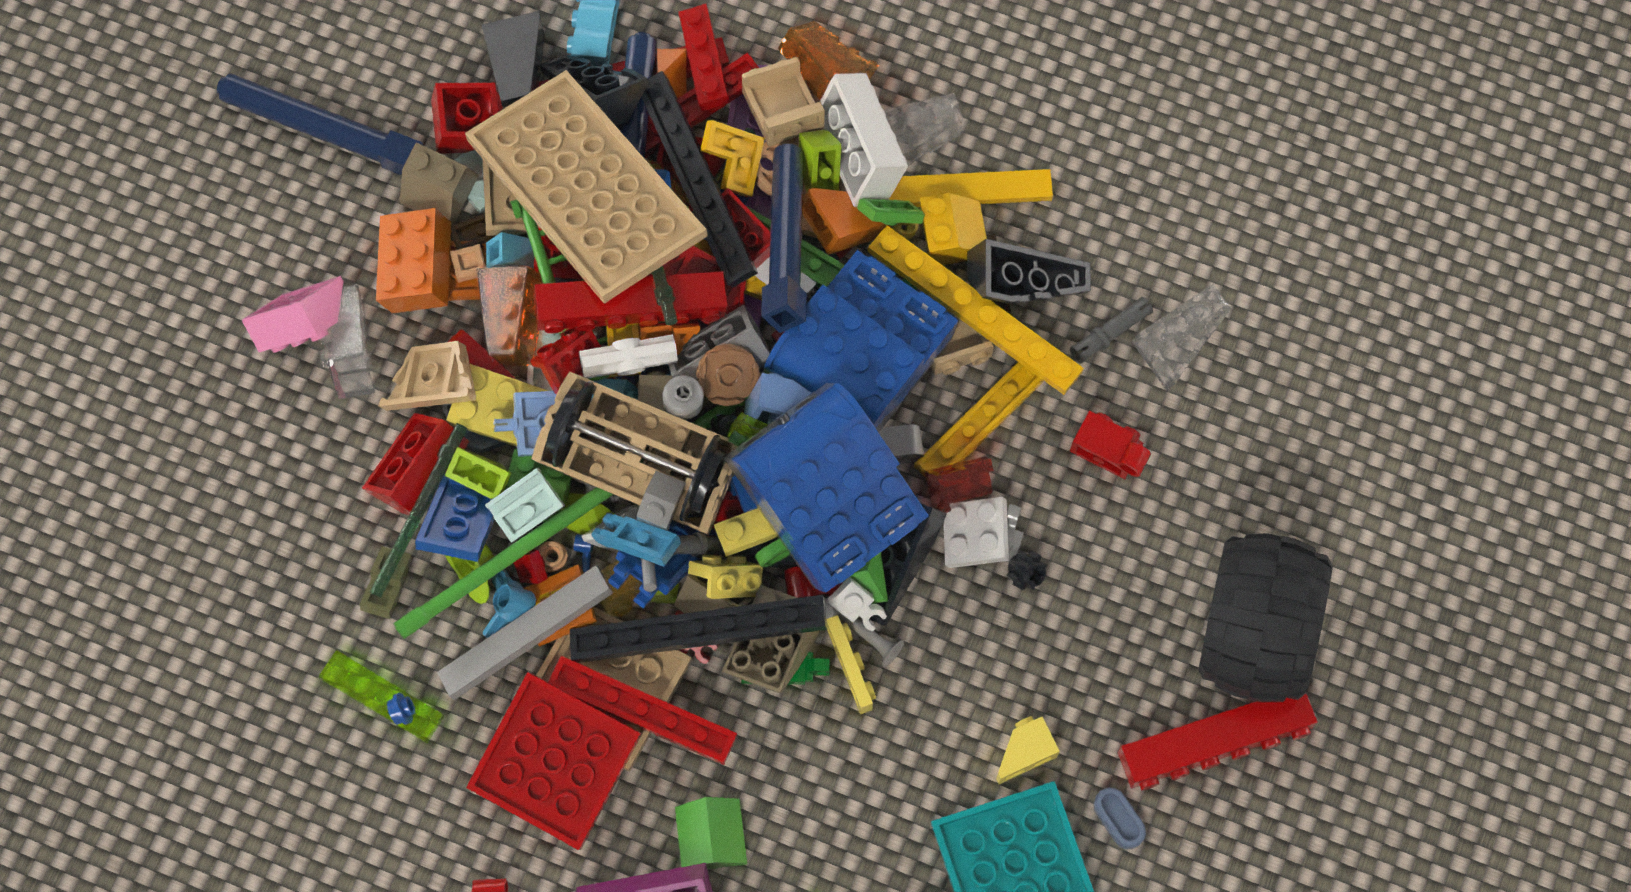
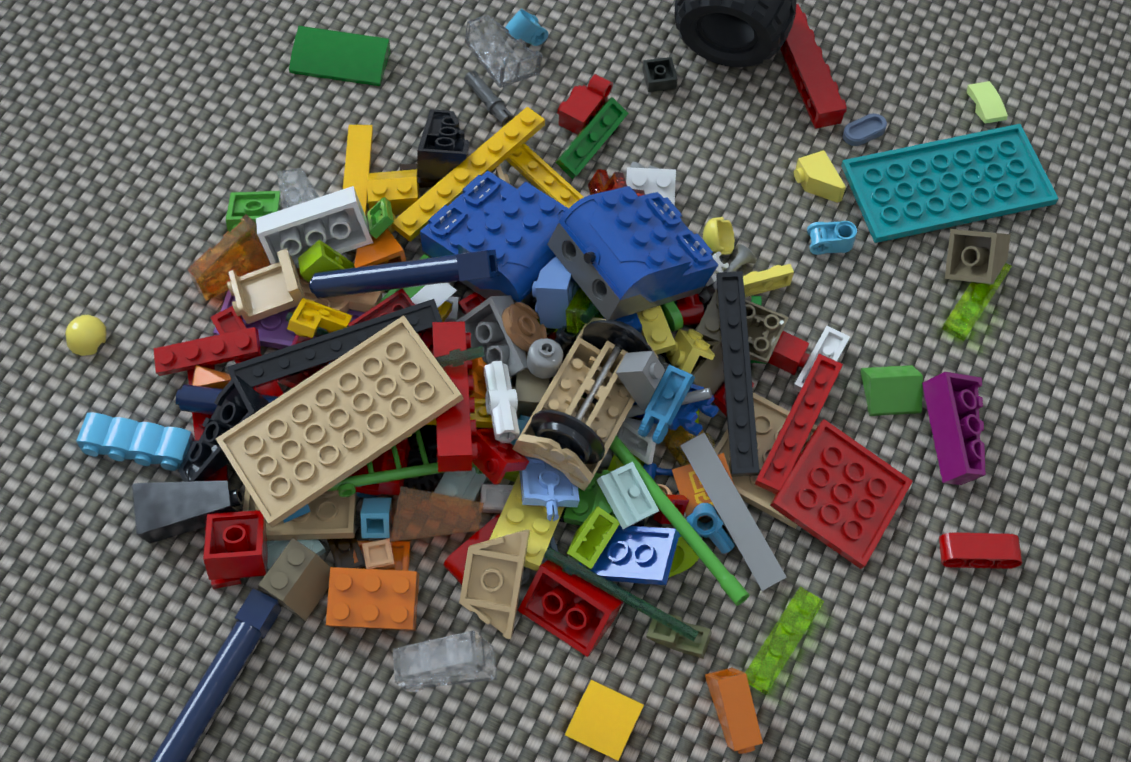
camera: 90 degrees left, 10 degrees down
bright pink slope [242,276,344,353] -> none
blue plate [387,693,415,725] -> none
black gear [1007,550,1047,590] -> none
none -> bright green plate [226,191,282,239]
none -> green slope [289,26,391,86]
none -> medium azure piece [505,9,549,46]
none -> green plate [555,97,629,179]
none -> yellow slope [565,680,644,761]
none -> pearl dark grey piece [642,57,678,92]
none -> light yellow hair [703,217,735,255]
none -> orange slope [705,667,763,754]
none -> red brick [768,331,810,375]
none -> white plate [793,326,850,392]
none -> medium azure piece [807,221,857,255]

